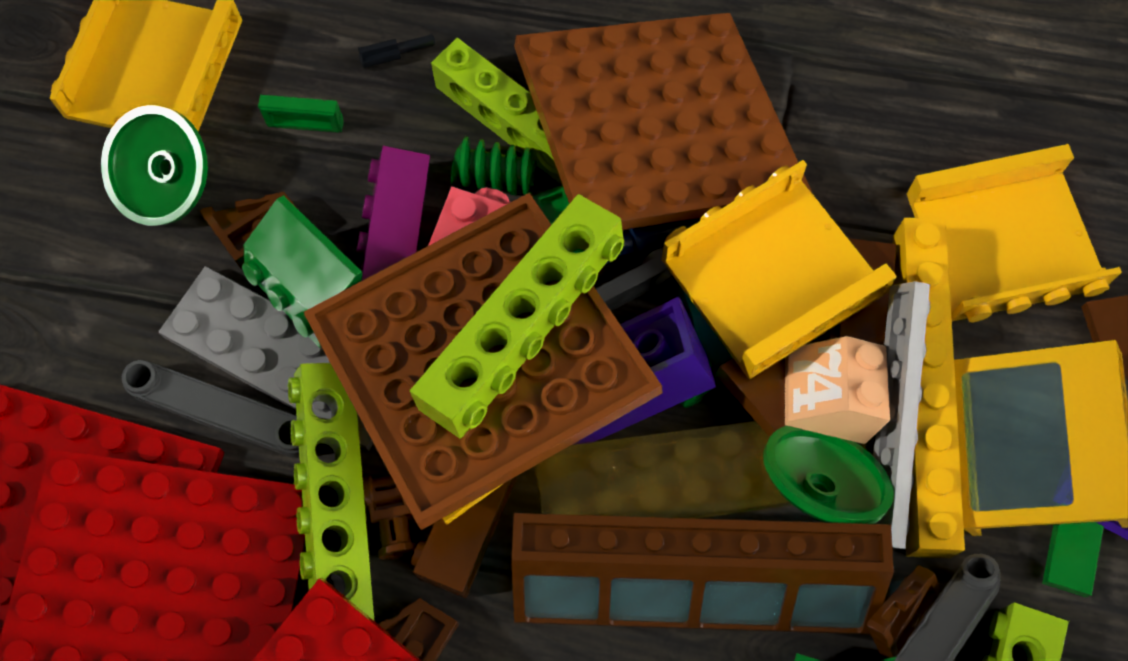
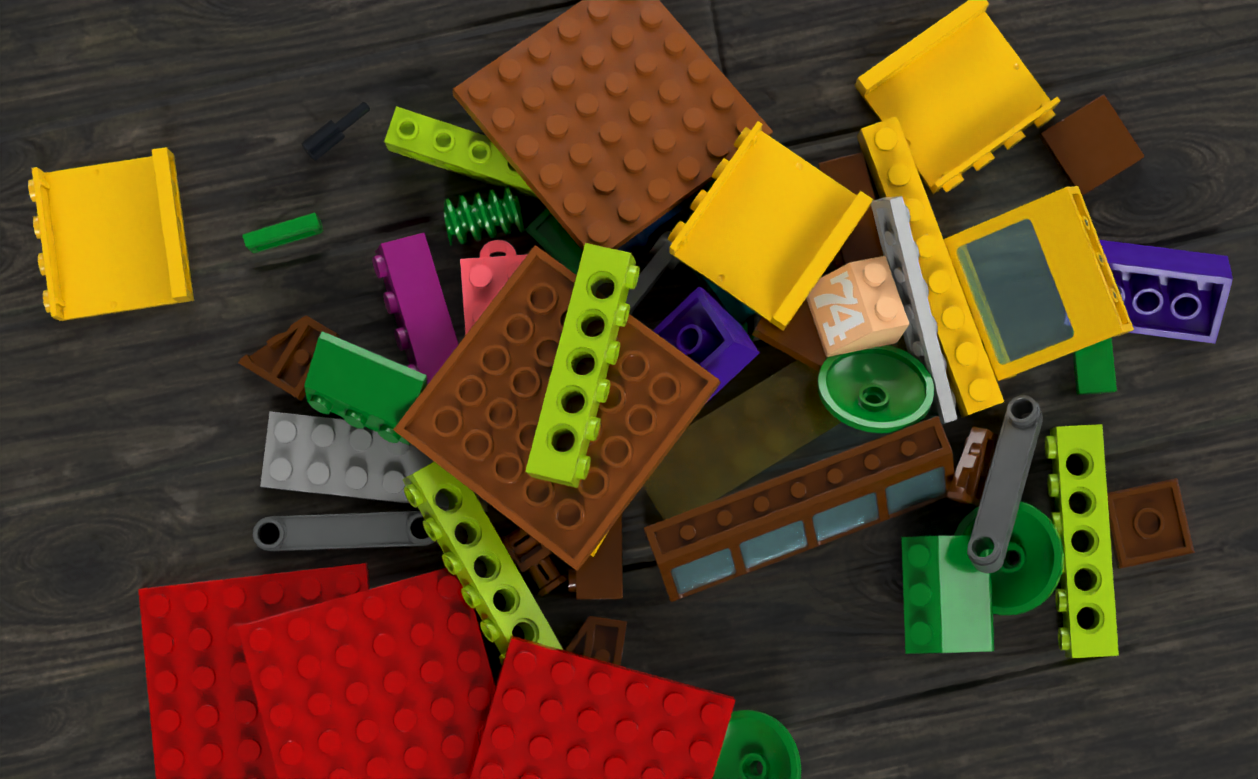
camera: 20 degrees left, 15 degrees up
green dish [101,106,208,226] -> none

